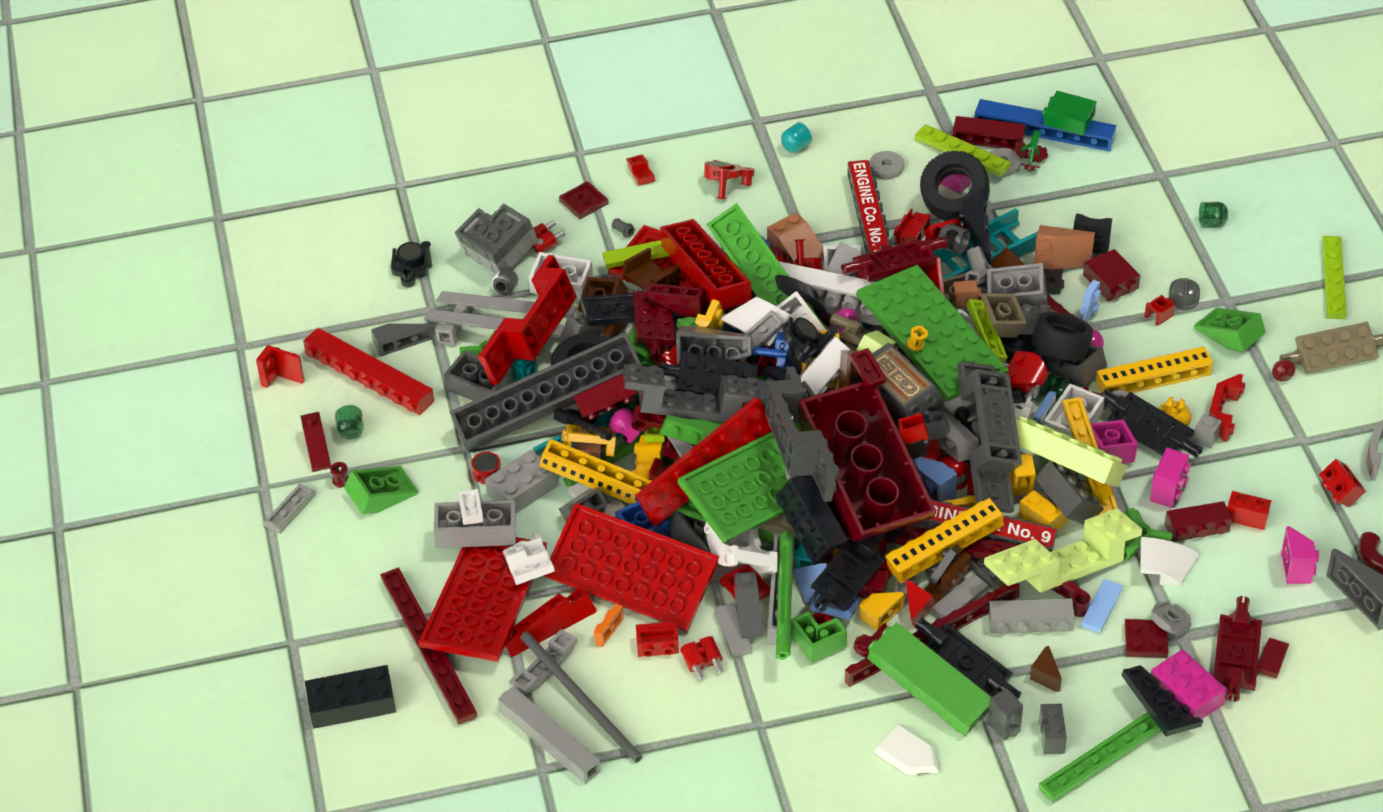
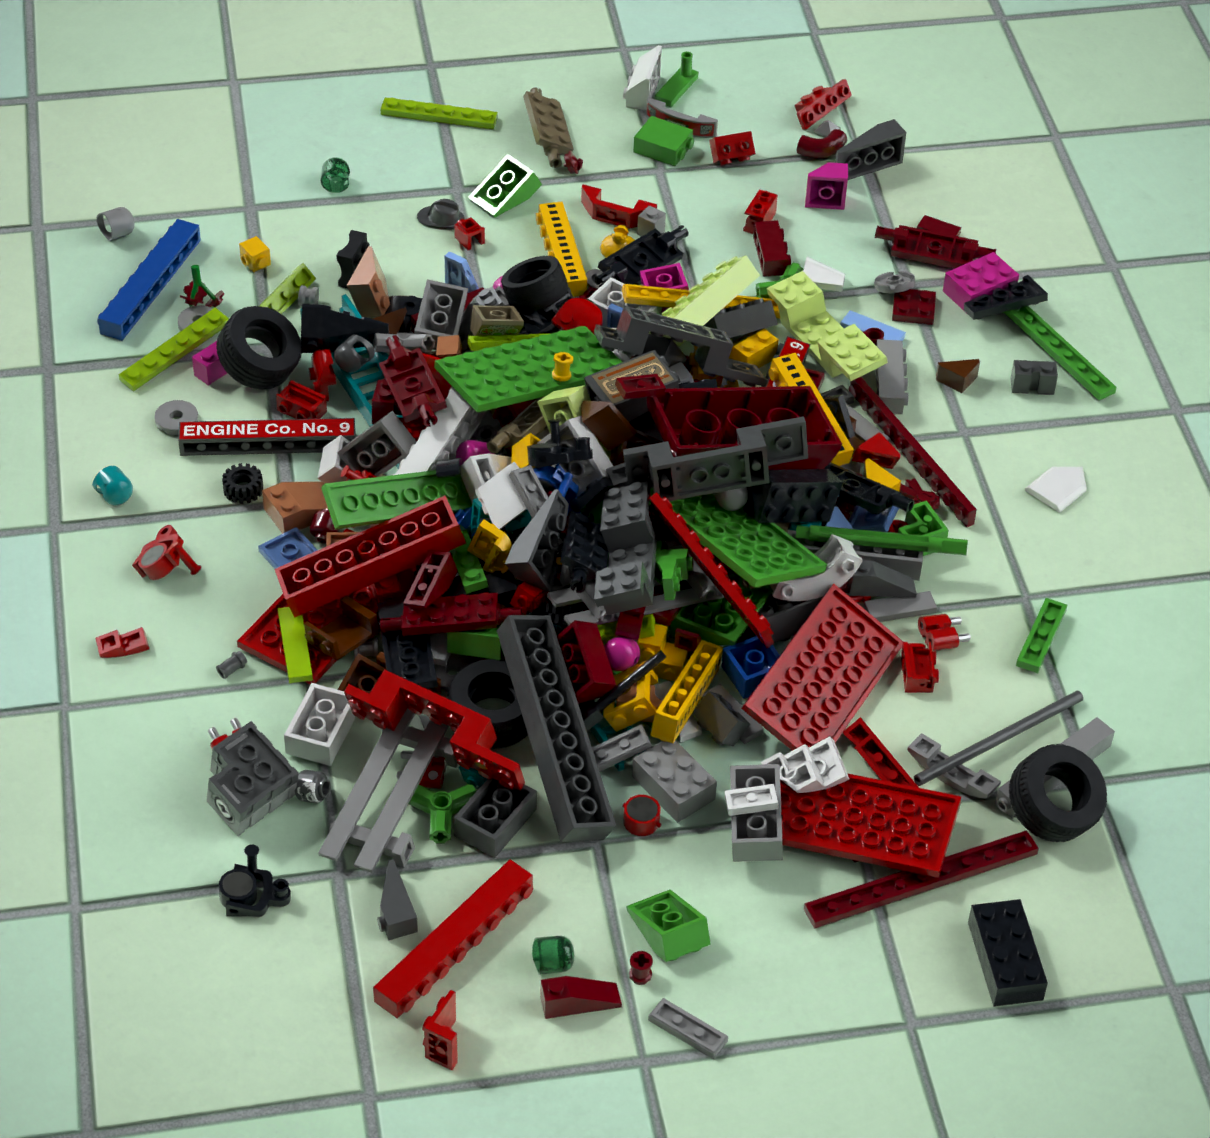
camera: 90 degrees left, 0 degrees up
dark red tile [559,181,609,219] -> none
orange plate [593,604,624,647] -> none
bright green brick [867,622,992,737] -> none
red window [897,413,929,444] -> none
black plate [915,617,1022,699] -> none
dark red brick [952,116,1026,150] -> none
dark grey brick [988,688,1023,741] -> none
green brick [1042,91,1097,136] -> none
dark red brick [1083,249,1140,302] -> none
dark pink brick [1150,448,1191,508] -> none
none -> light grey helmet [96,207,135,241]
none -> black tyre [222,463,263,504]
none -> yellow brick [239,236,271,272]
none -> lime plate [259,263,316,314]
none -> light grey wheel [298,285,319,306]
none -> light grey tile [592,724,652,772]
none -> bright green brick [633,116,694,166]
none -> black tyre [1009,744,1107,842]
none -> bright green plate [1016,598,1068,673]

